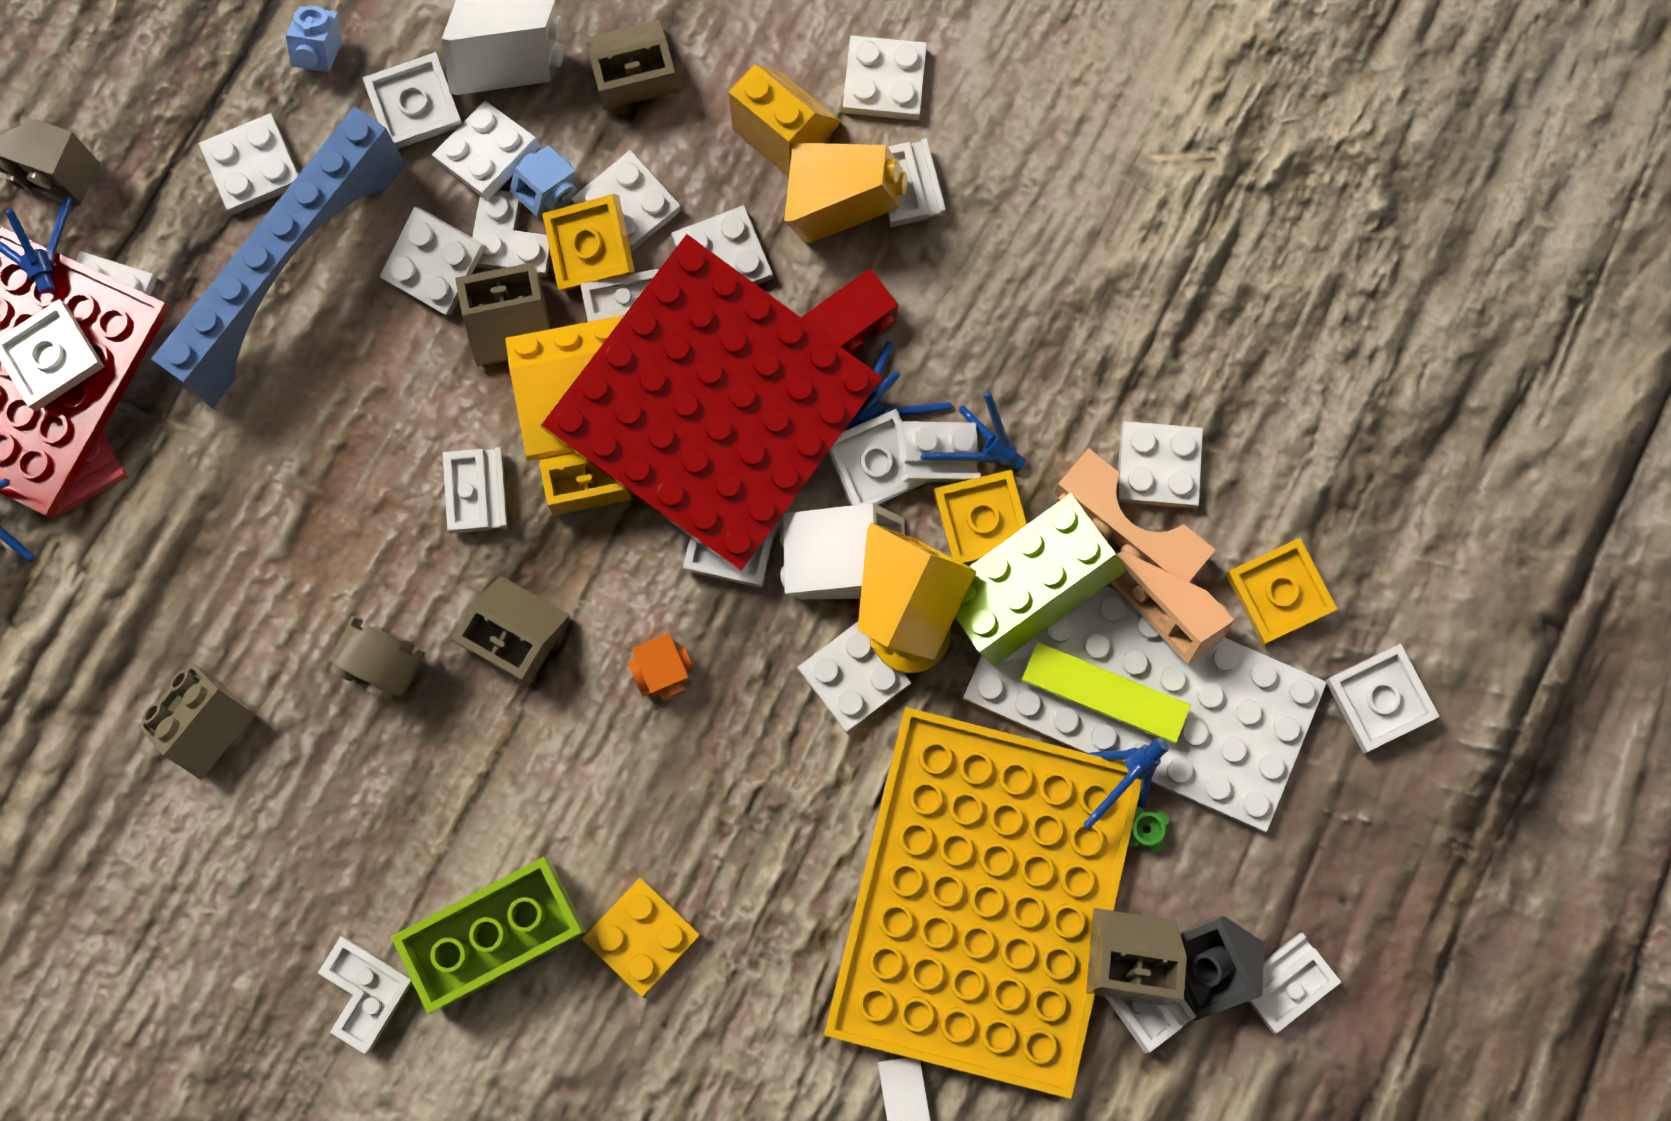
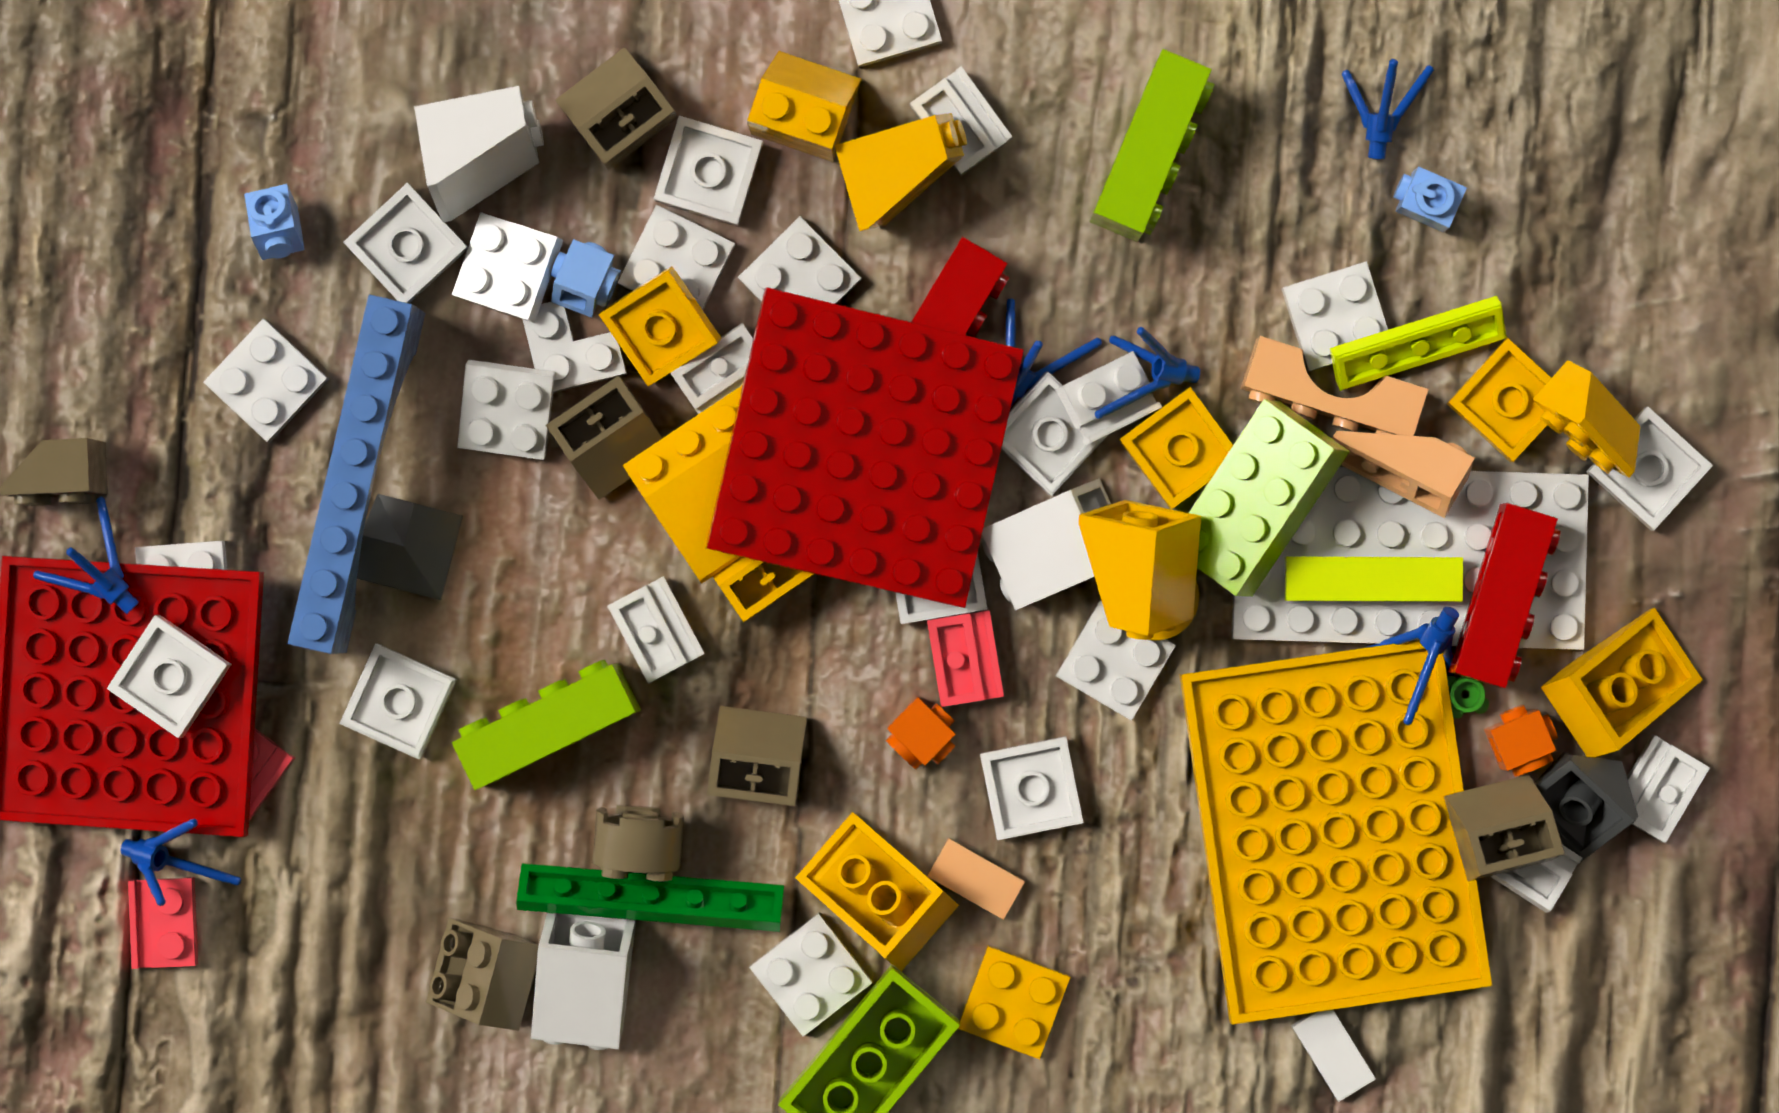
camera: 20 degrees left, 10 degrees up
none -> white plate [339,643,457,760]
none -> dark grey slope [357,494,463,600]
none -> lime brick [451,660,641,790]
none -> green plate [516,863,784,932]
none -> white slope [531,913,636,1050]
none -> white plate [654,115,763,226]
none -> white plate [749,912,873,1037]
none -> yellow slope [795,812,959,972]
none -> coral plate [927,610,1004,707]
none -> light nougat tile [927,838,1025,920]
none -> white plate [980,736,1083,840]
none -> lime brick [1089,49,1215,242]
none -> neon yellow tile [1330,296,1507,391]
none -> blue plant [1342,59,1434,159]
none -> light blue brick [1393,166,1467,232]
none -> red brick [1448,503,1561,688]
none -> orange brick [1484,705,1558,777]
none -> yellow slope [1533,360,1640,478]
none -> yellow slope [1541,607,1703,758]

